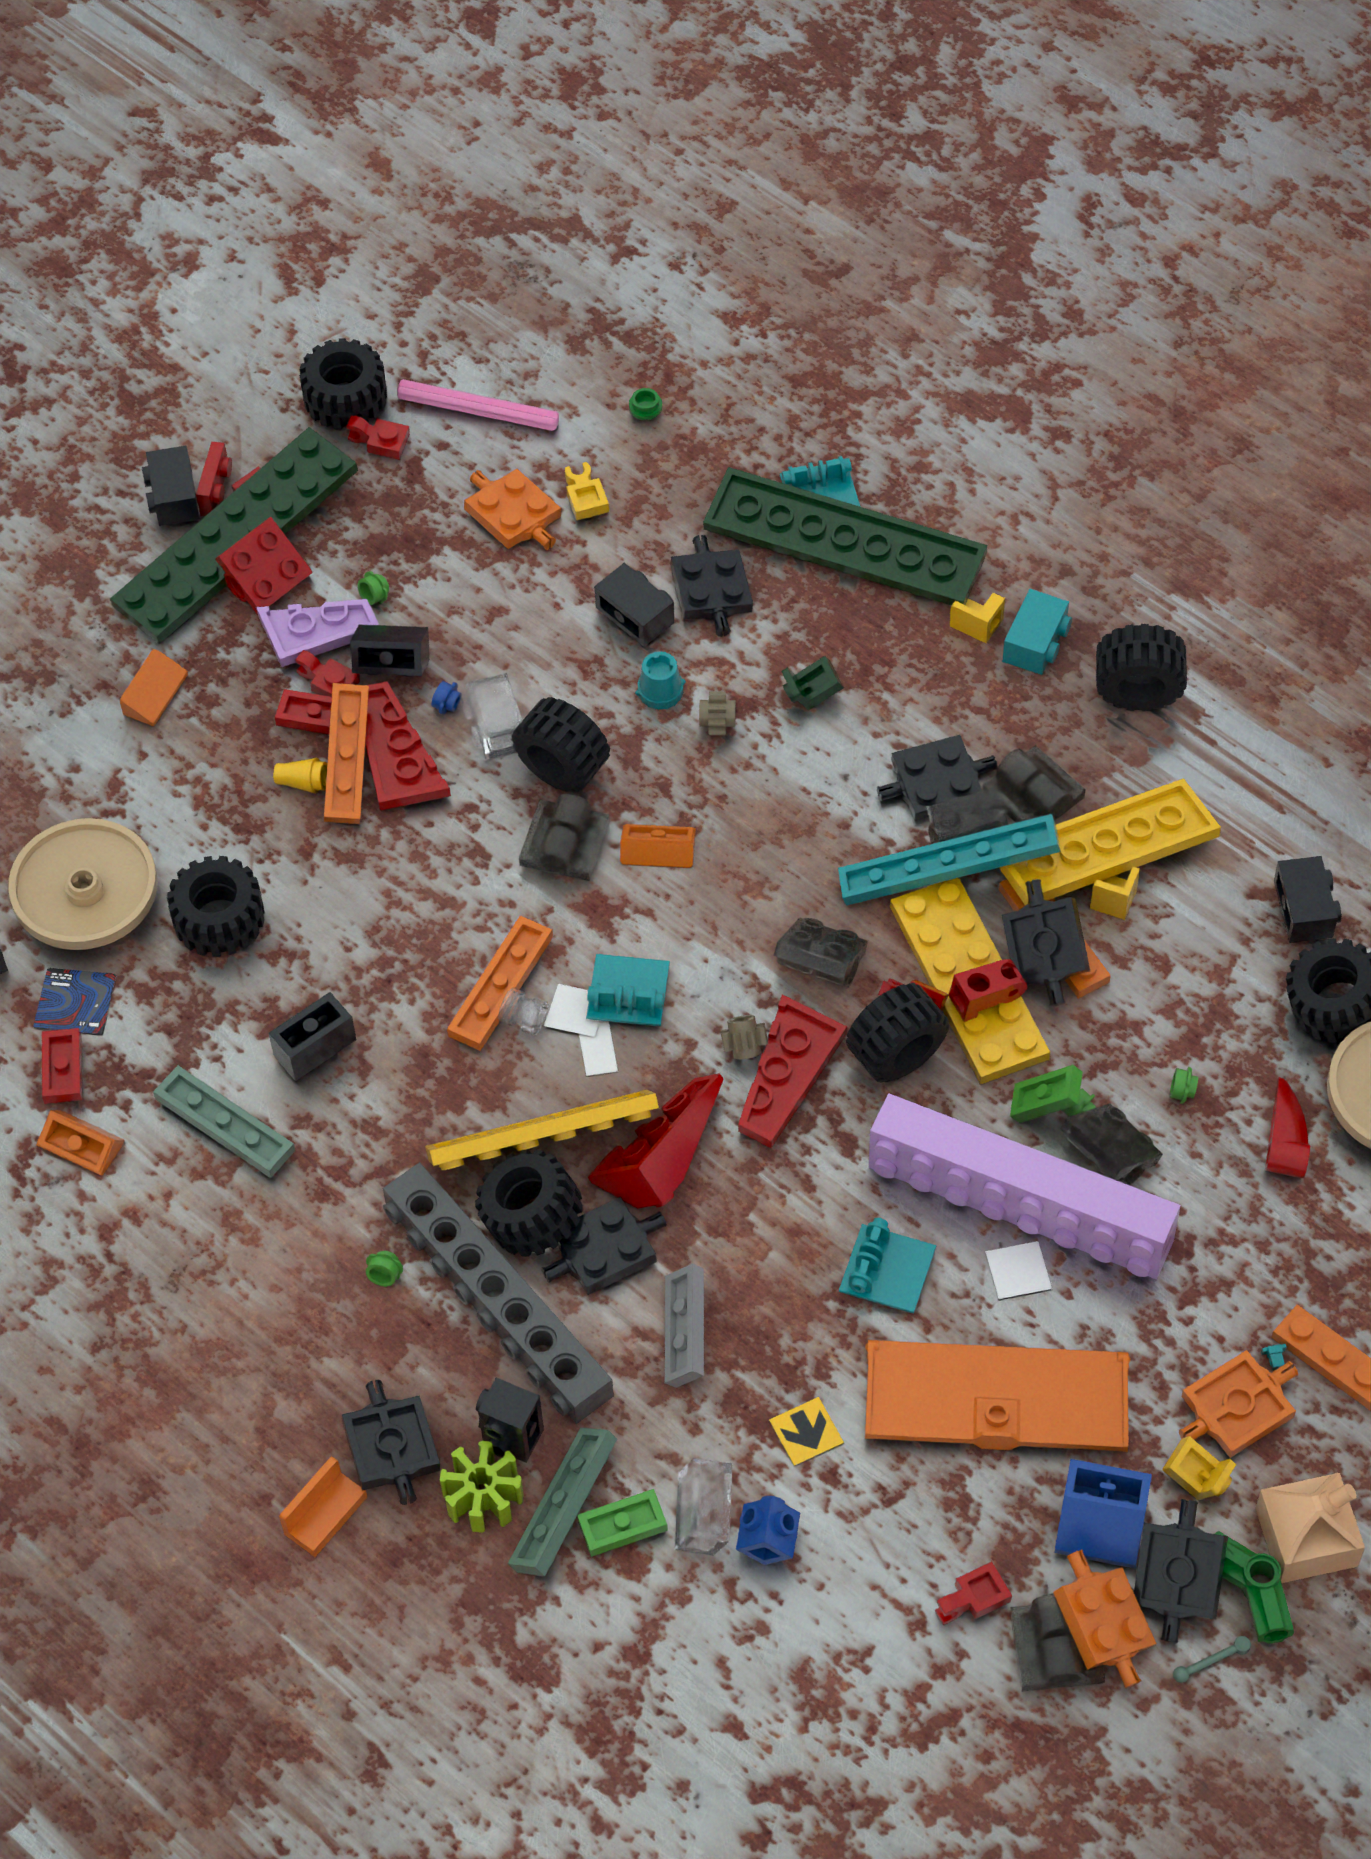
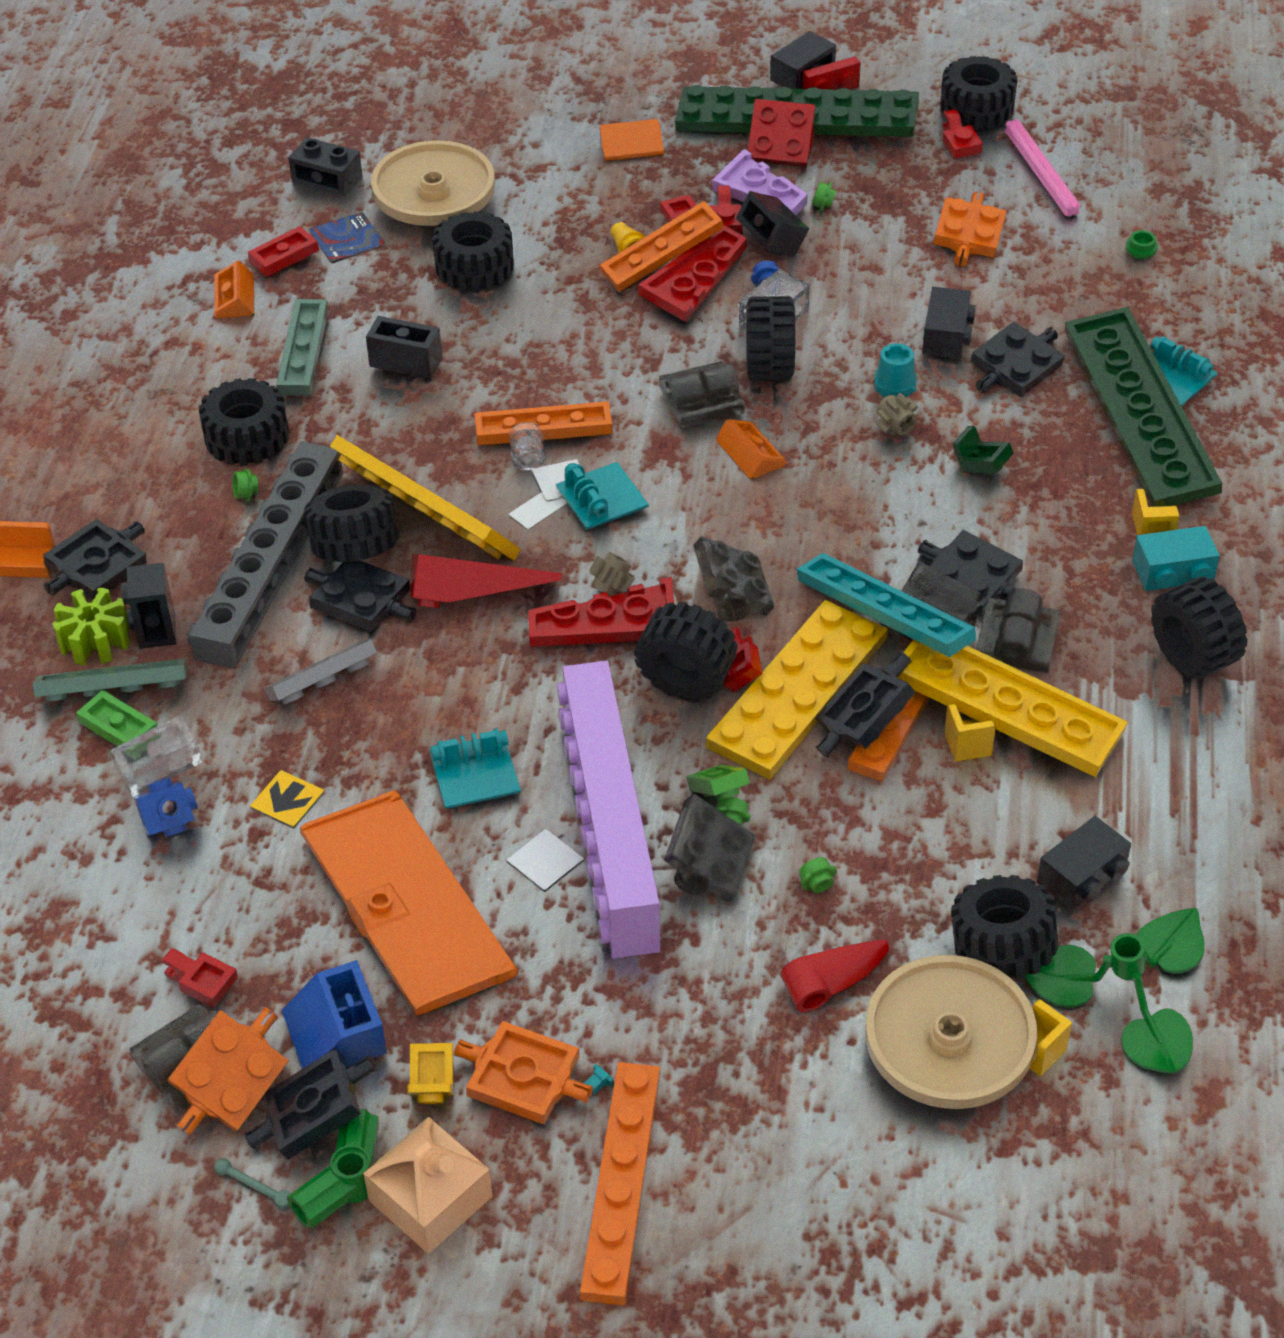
camera: 55 degrees right, 10 degrees down
yellow plate [565,462,609,520] -> none
red leg [948,959,1027,1022] -> none
none -> black tyre [199,378,289,466]

